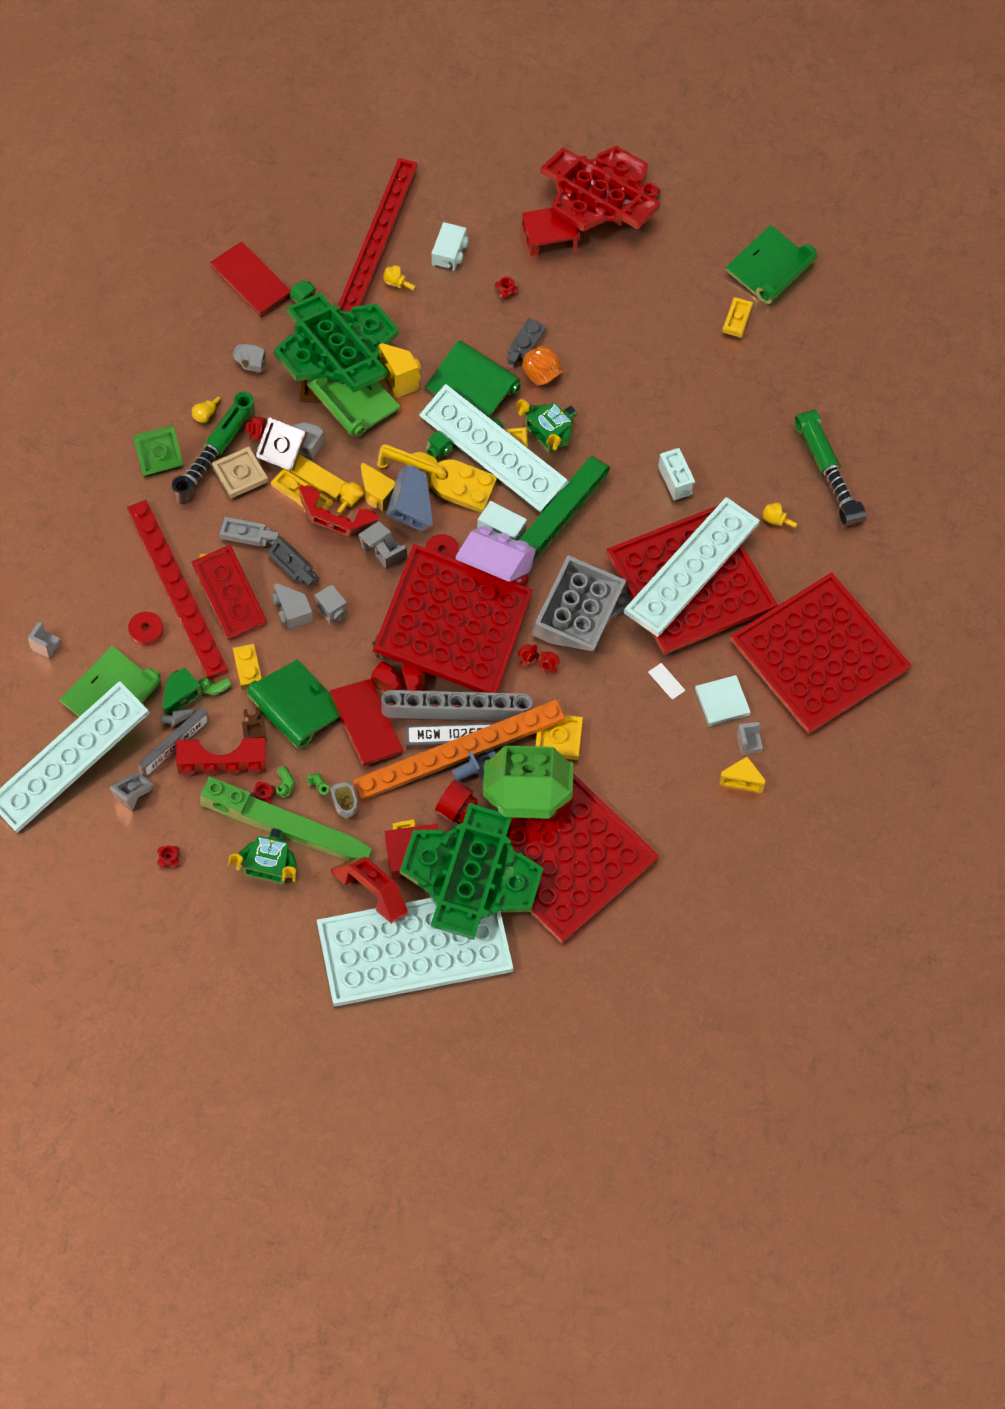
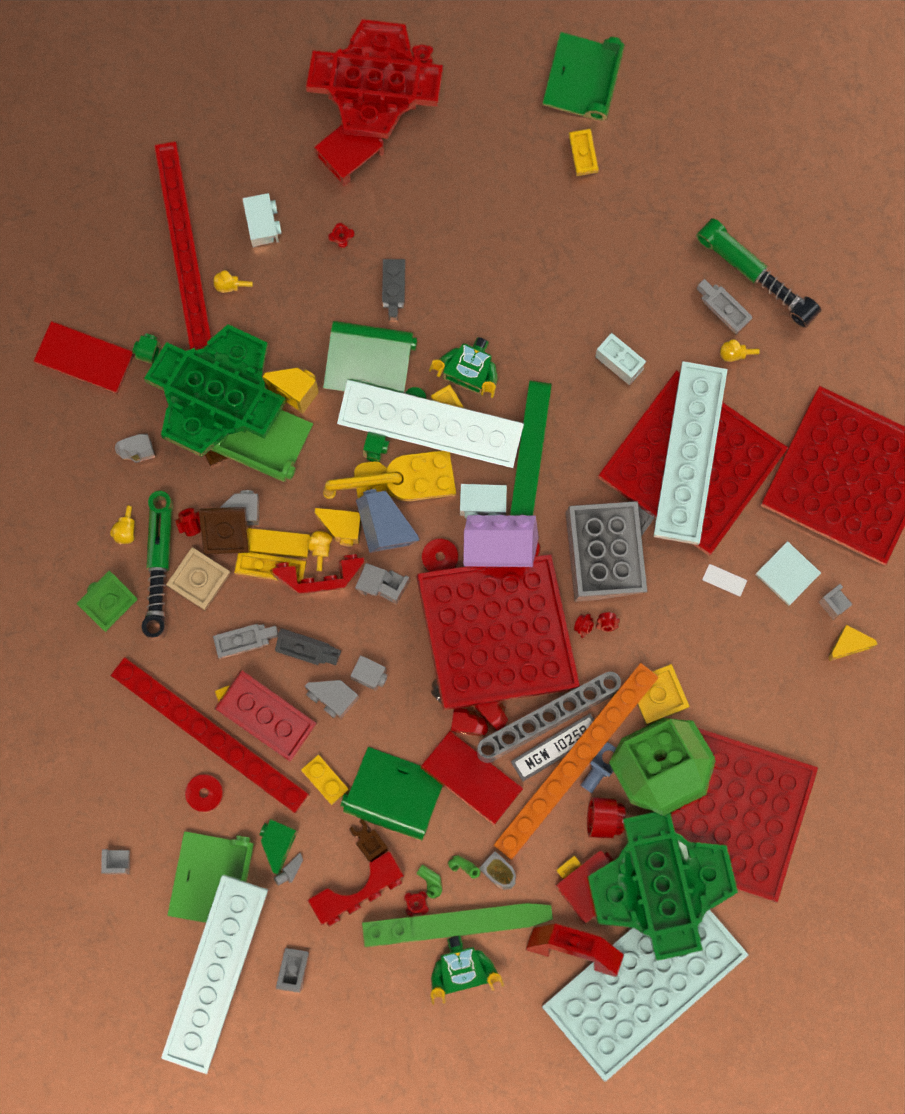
camera: 25 degrees left, 15 degrees up
flat silver tile [138,707,209,778] -> none
red plate [157,845,180,867] -> none
bright green arm [198,677,232,696] -> none
orange hair [522,346,563,386] -> none
none -> light grey hinge [696,279,753,334]

